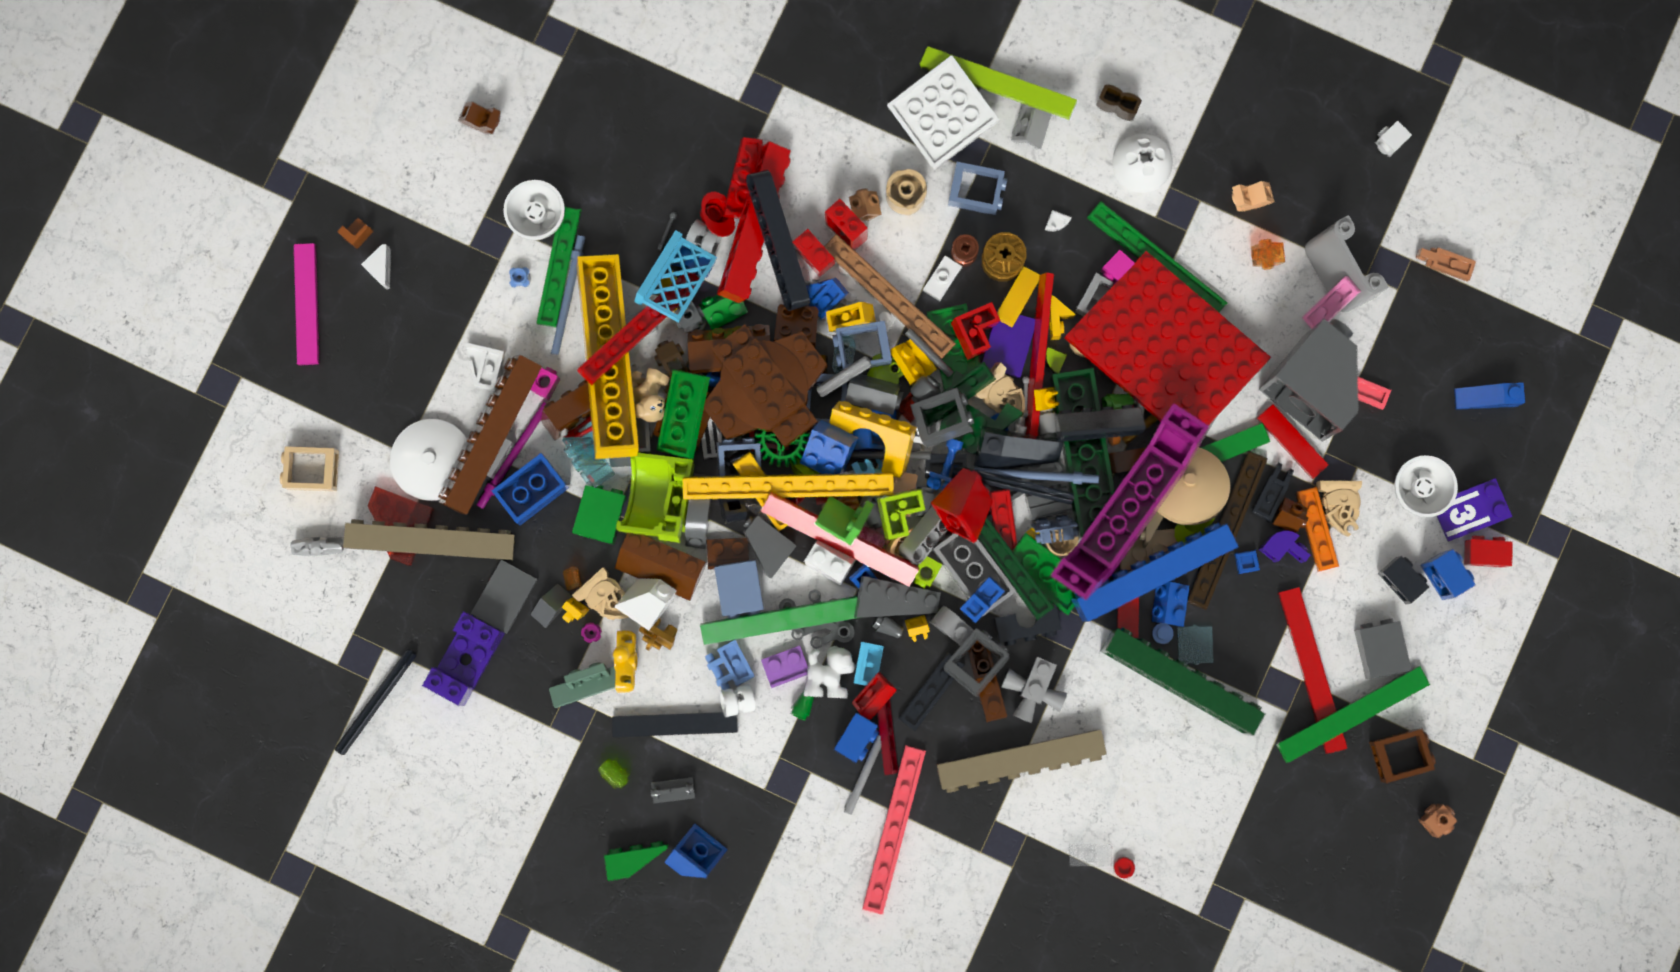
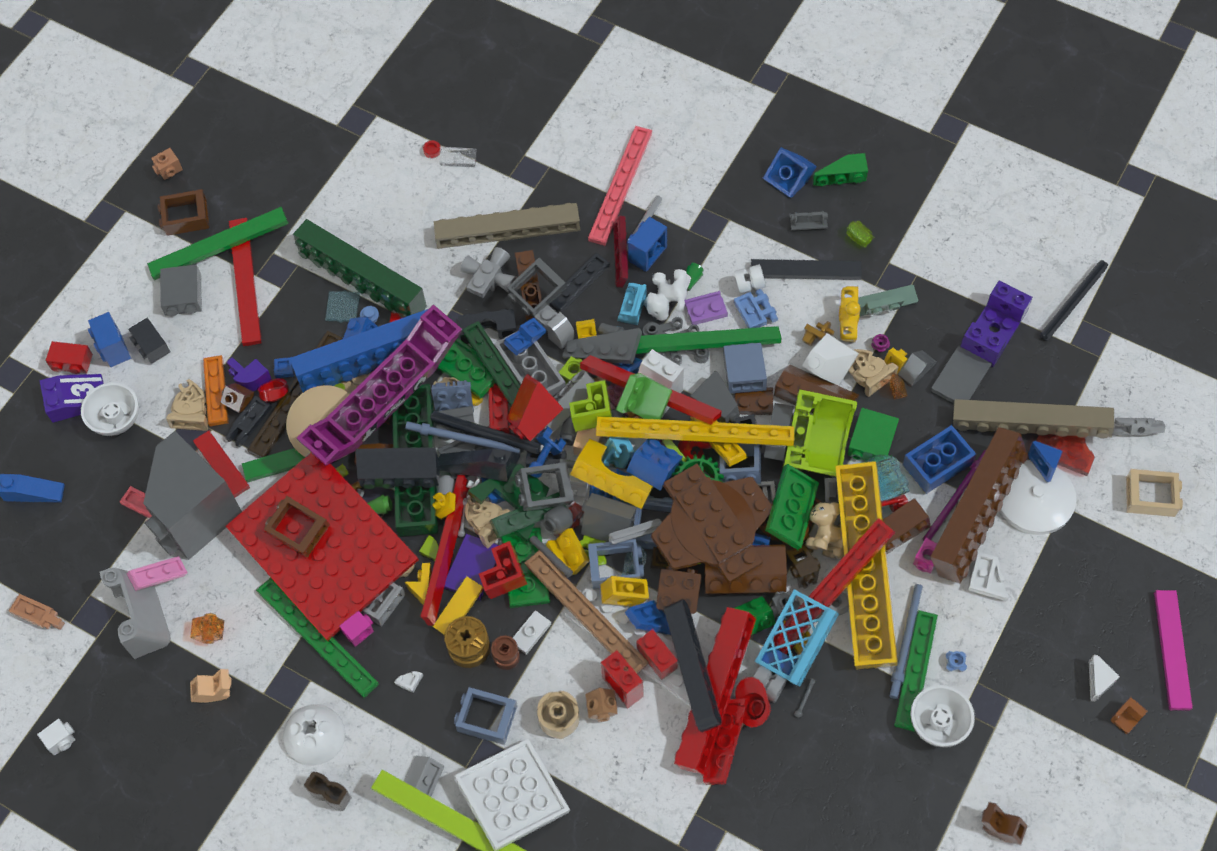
camera: 175 degrees left, 20 degrees down
red slope [852,672,896,720] -> none
none -> red hat [258,378,288,402]
none -> reddish brown window [264,496,330,558]
none -> blue slope [1028,441,1062,483]

